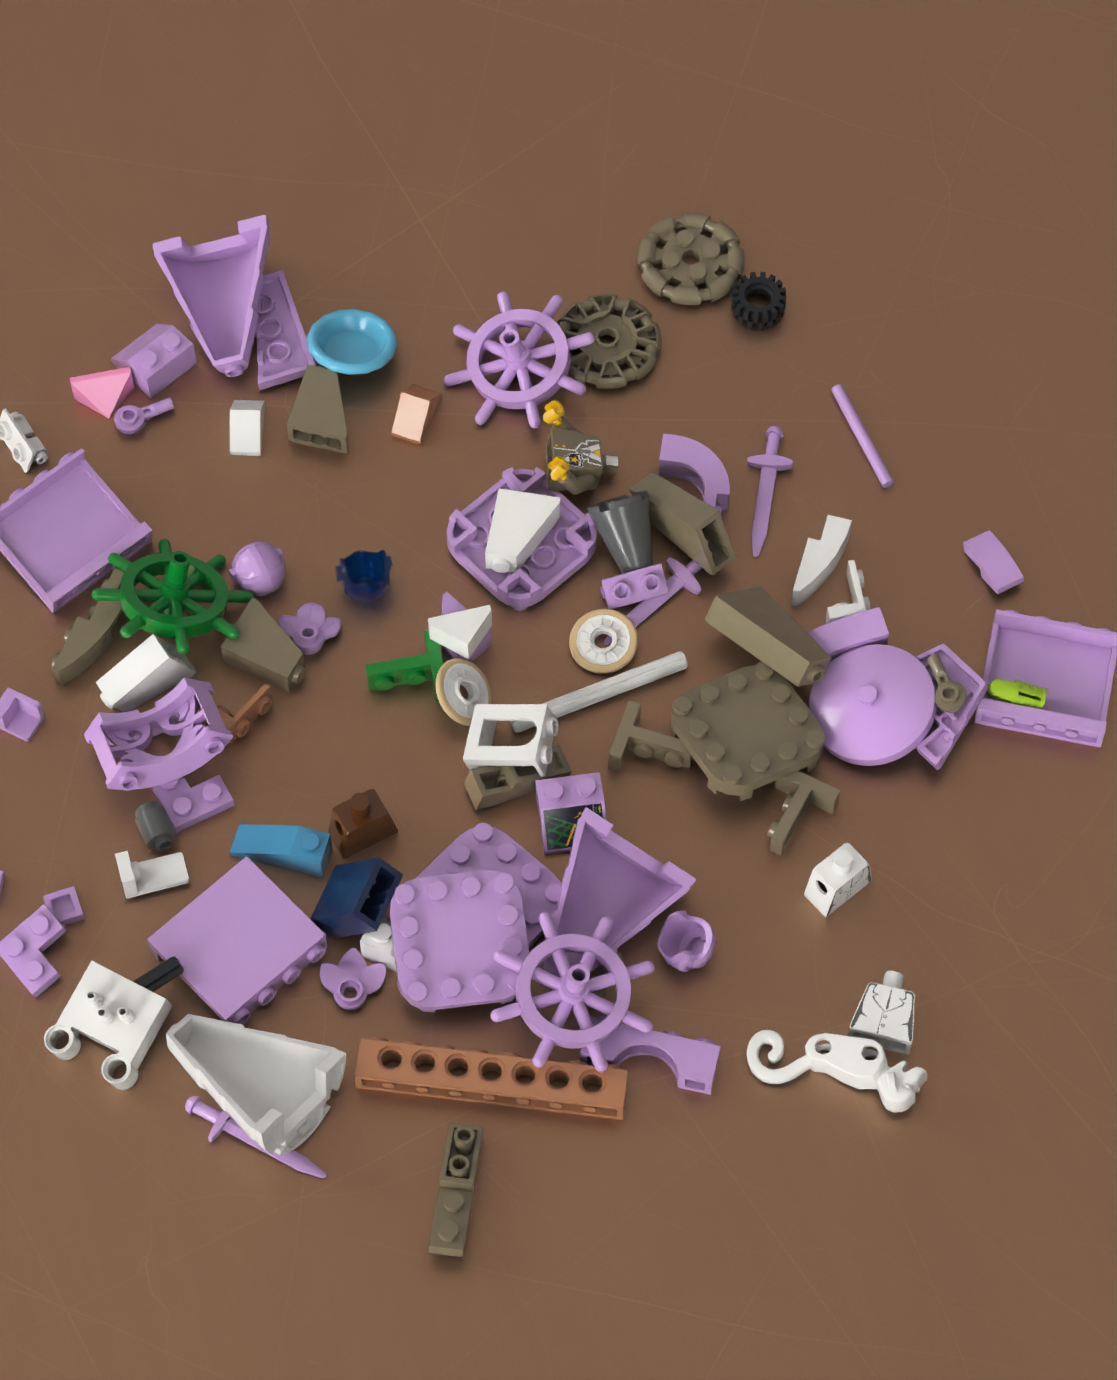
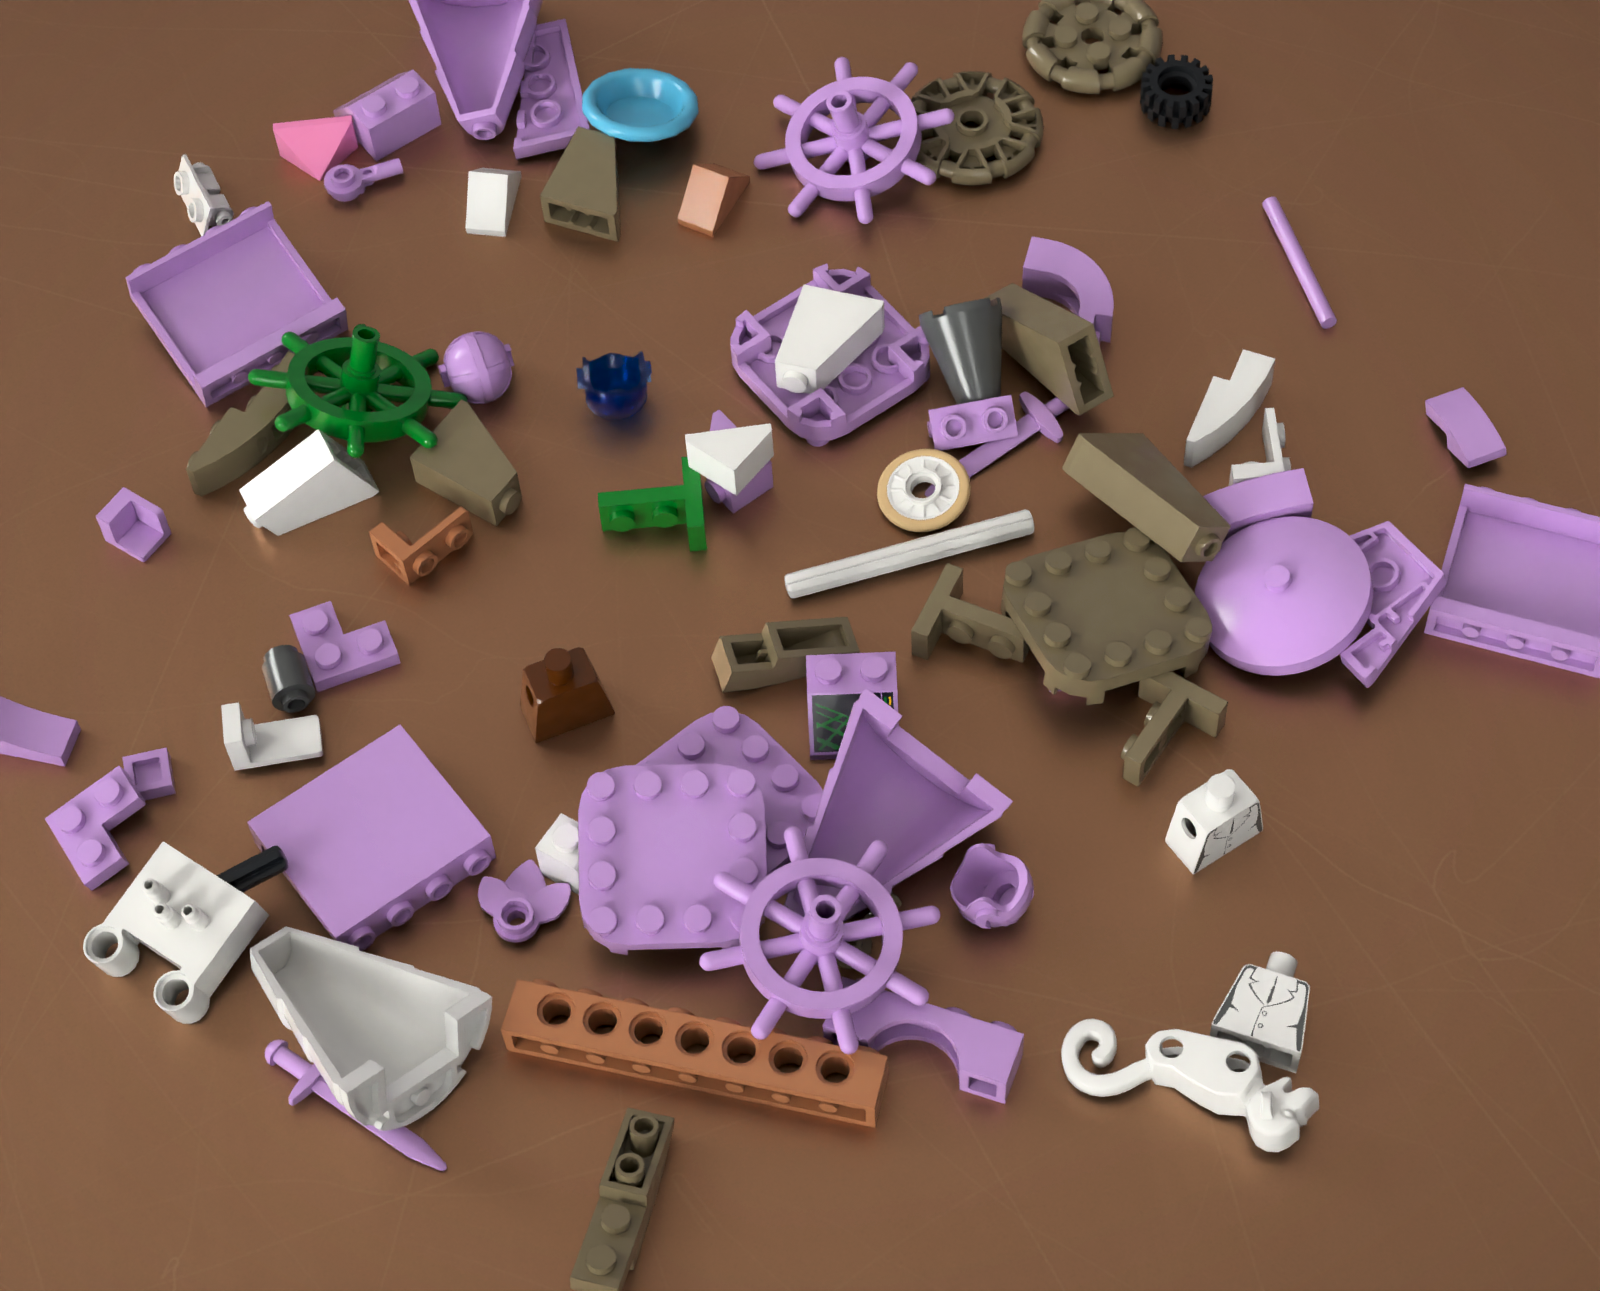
camera: 10 degrees right, 5 degrees down
lavender fence [84,677,233,791] -> none
dark azure slope [229,824,333,879] -> none
lavender plate [278,602,341,655] -> none
dark blue brick [310,857,403,938] -> none
white wheel [436,658,492,726] -> none
white panel [463,704,559,777] -> none
dark tan torso [543,400,618,495] -> none
lavender sword [747,426,793,557] -> none
dark tan plate [927,654,967,713] -> none
lime hinge [986,678,1047,709] -> none

